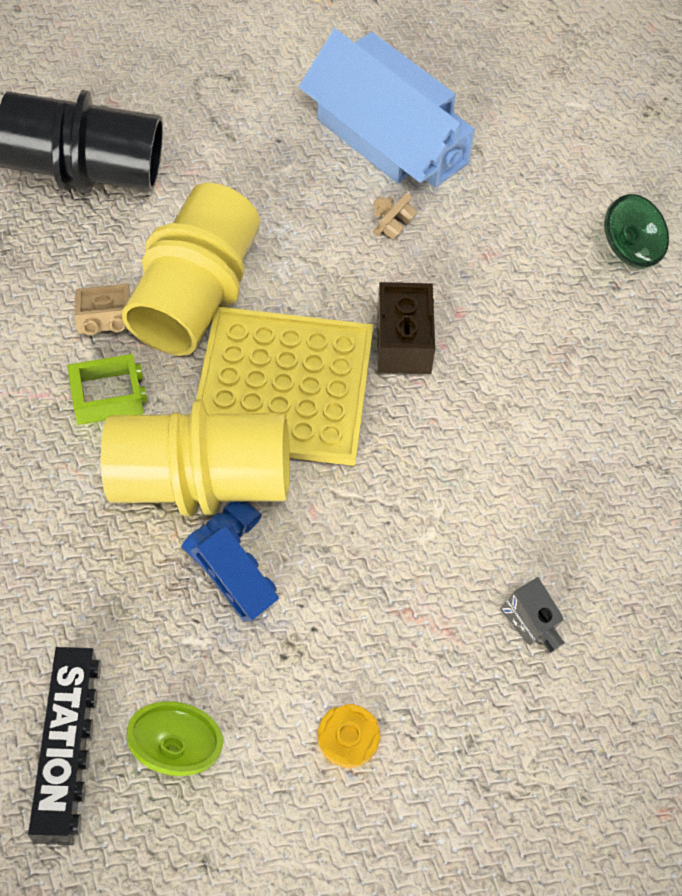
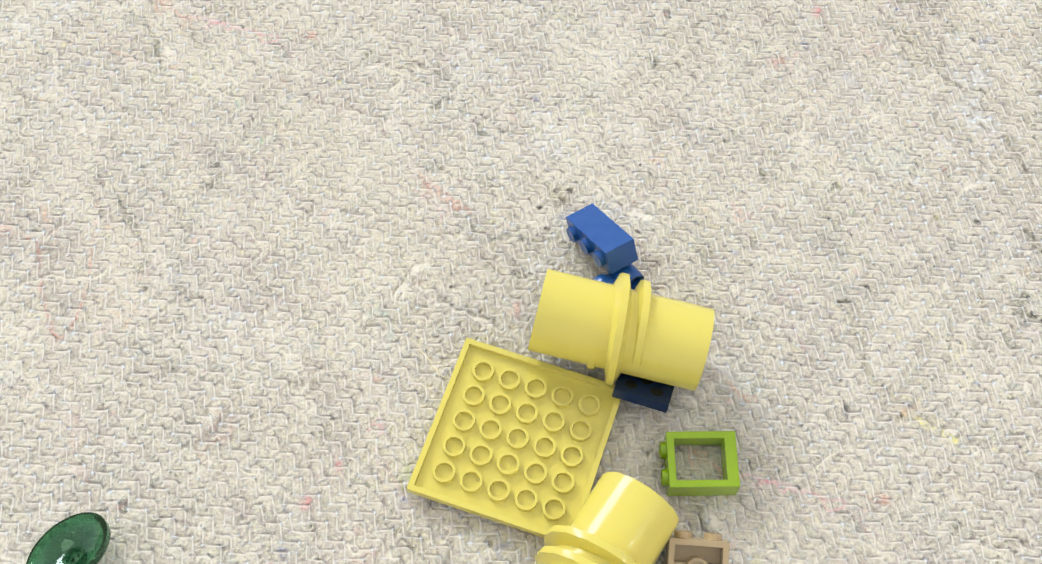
camera: 165 degrees left, 5 degrees up
black brick [28,647,101,845] -> none
lime dish [126,701,223,776] -> none
yellow tile [317,704,381,768] -> none
dark brown piece [377,282,435,374] -> none
dark grey torso [500,577,565,653] -> none

